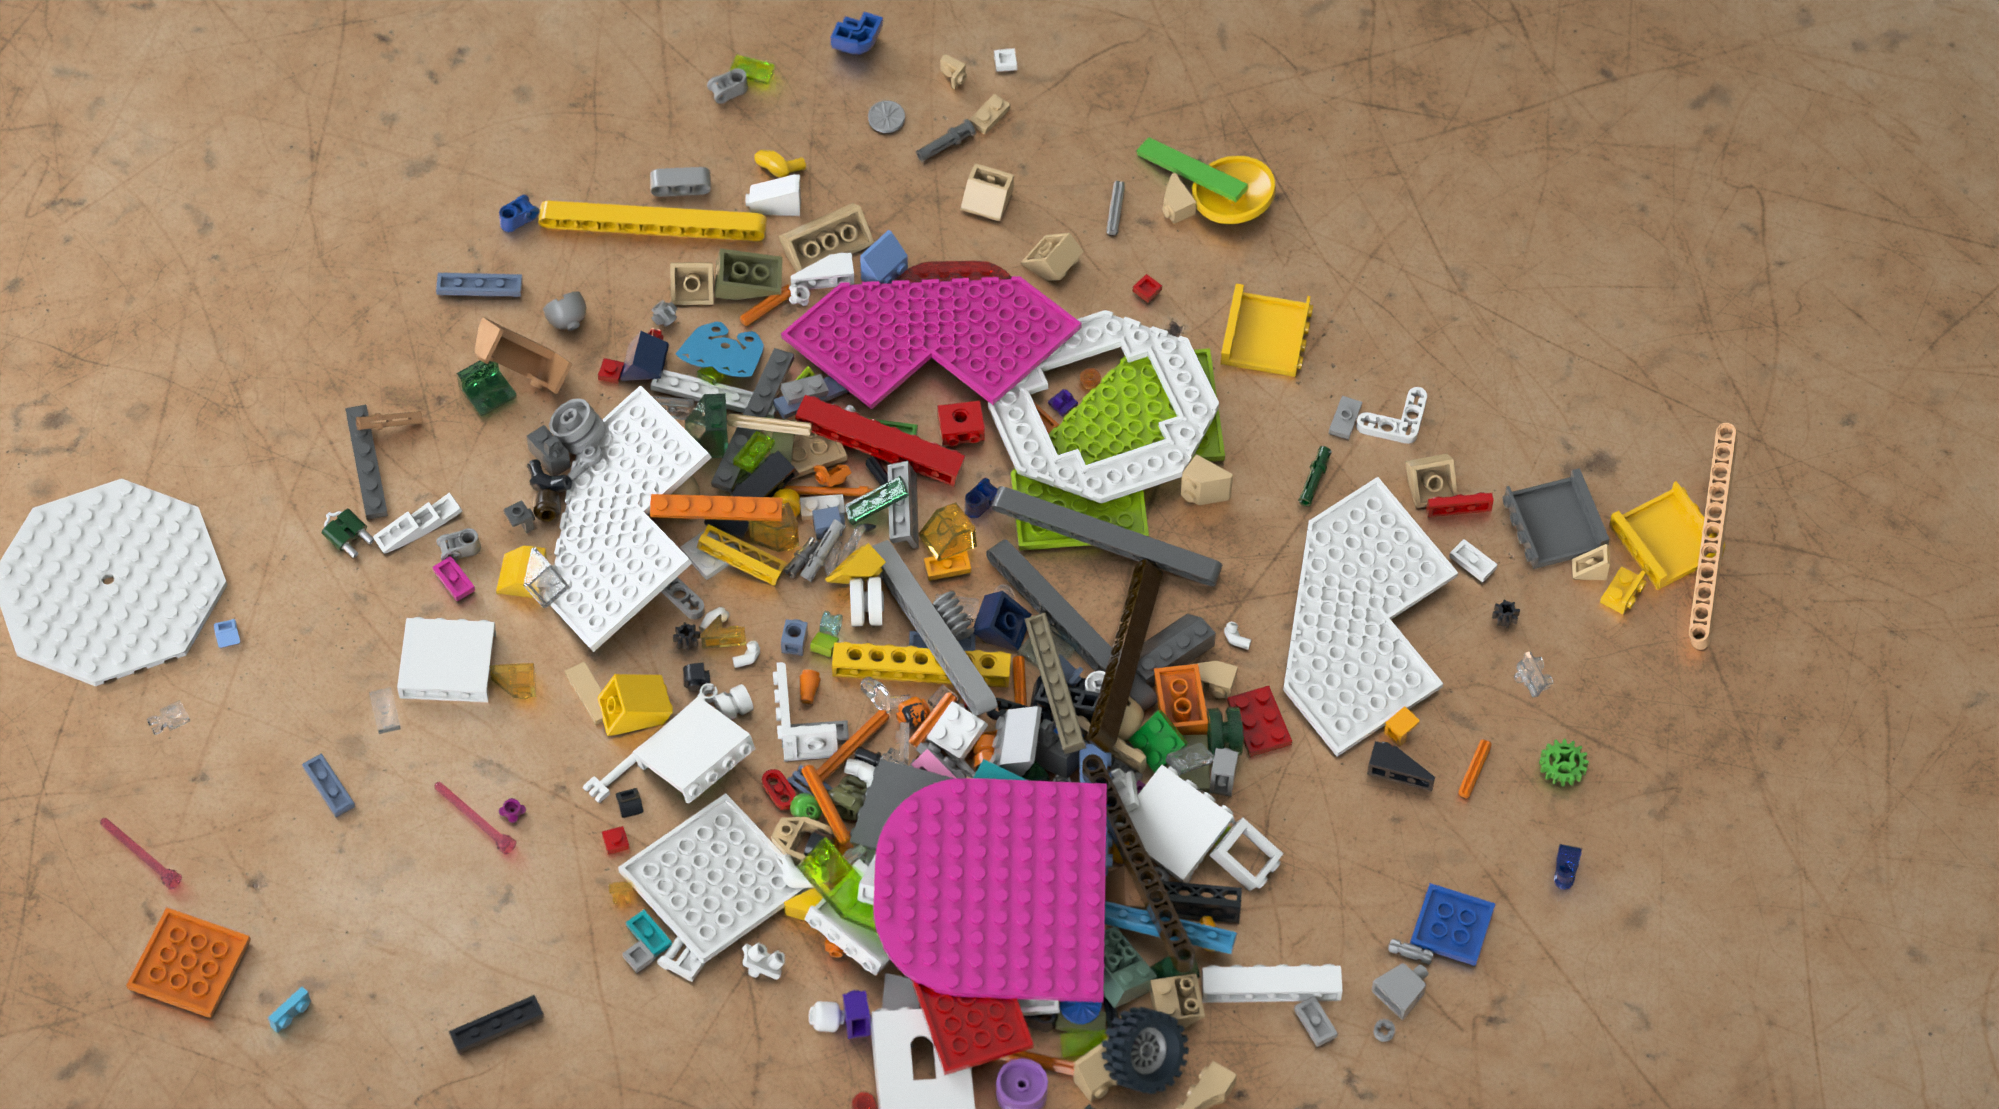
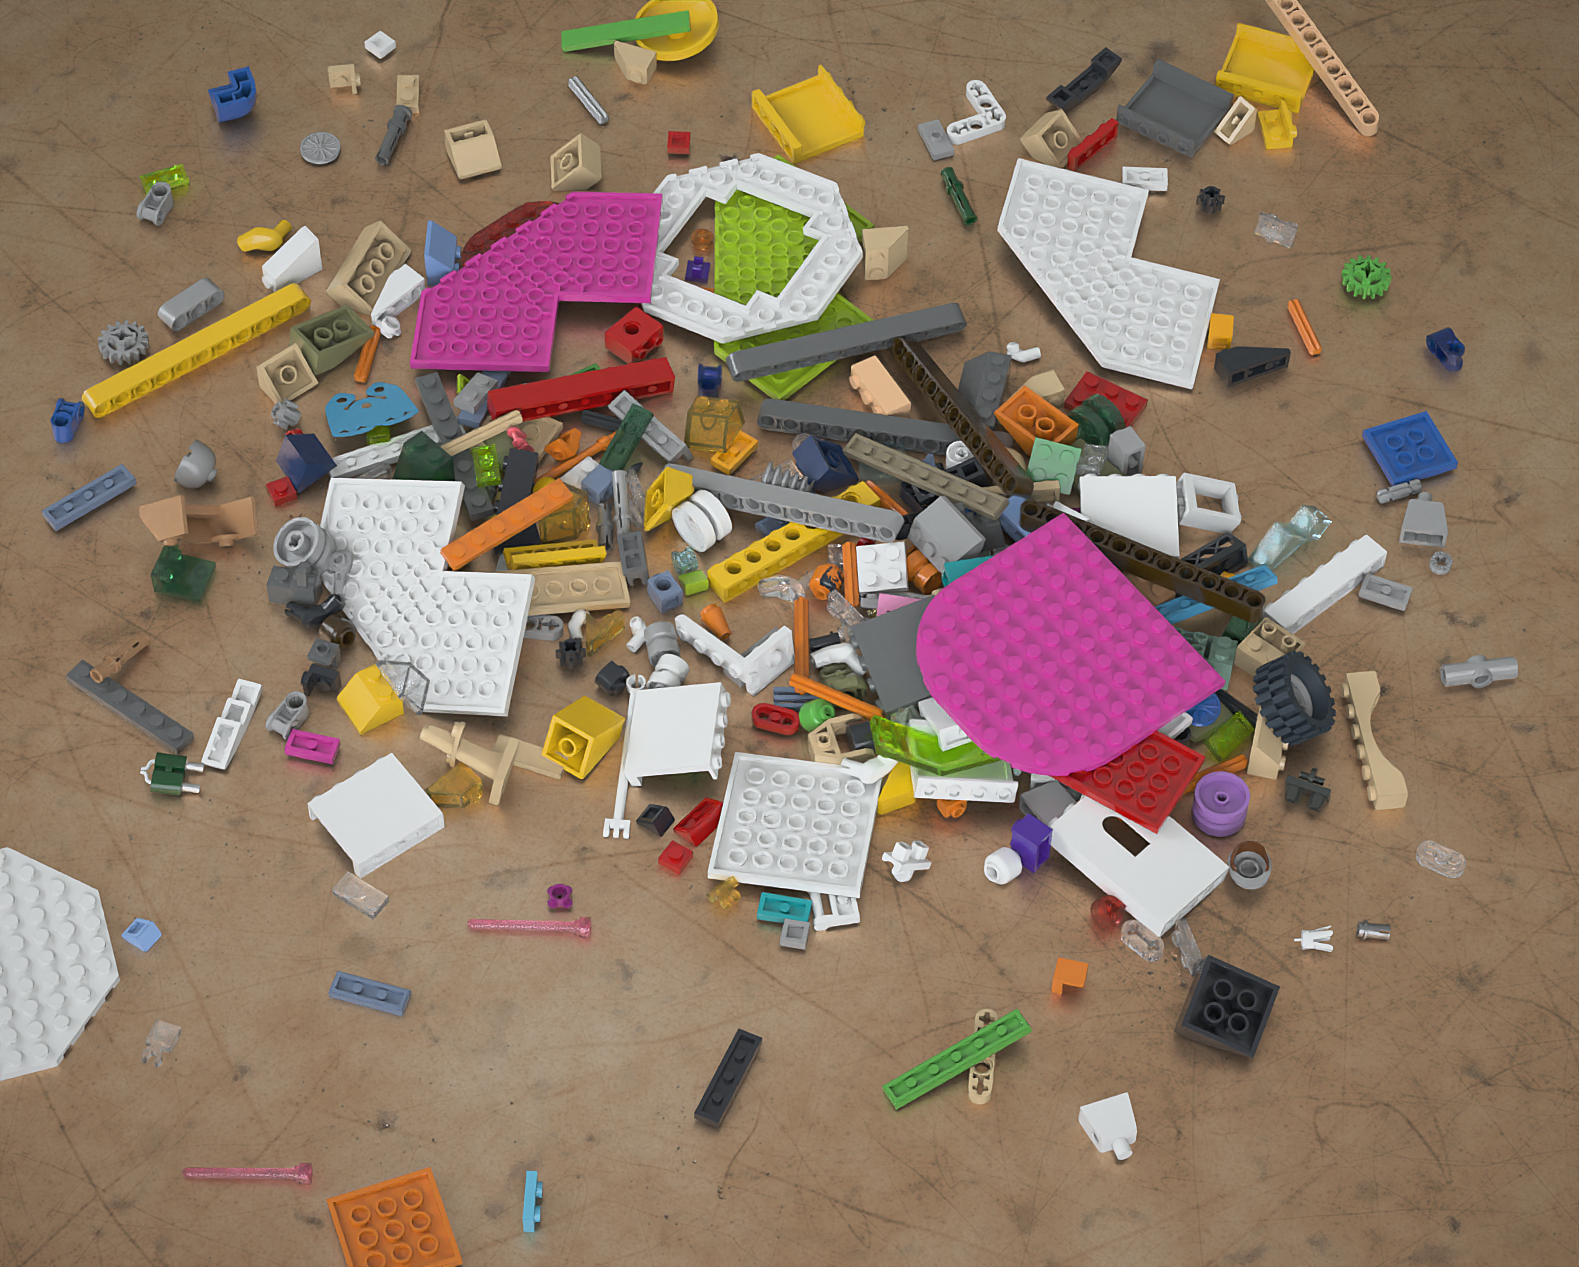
camera: 40 degrees left, 5 degrees down
none -> light grey gear [98,320,149,365]
none -> black bracket [301,663,342,696]
none -> tan piece [420,721,519,806]
none -> tan plate [481,561,630,616]
none -> coral piece [507,427,534,452]
none -> dark grey hinge [617,530,650,586]
none -> light grey wheel [644,621,681,667]
none -> red slope [673,797,723,847]
none -> light nougat brick [849,356,911,418]
none -> black slope [1046,47,1122,111]
none -> clear light blue arch [1248,505,1332,571]

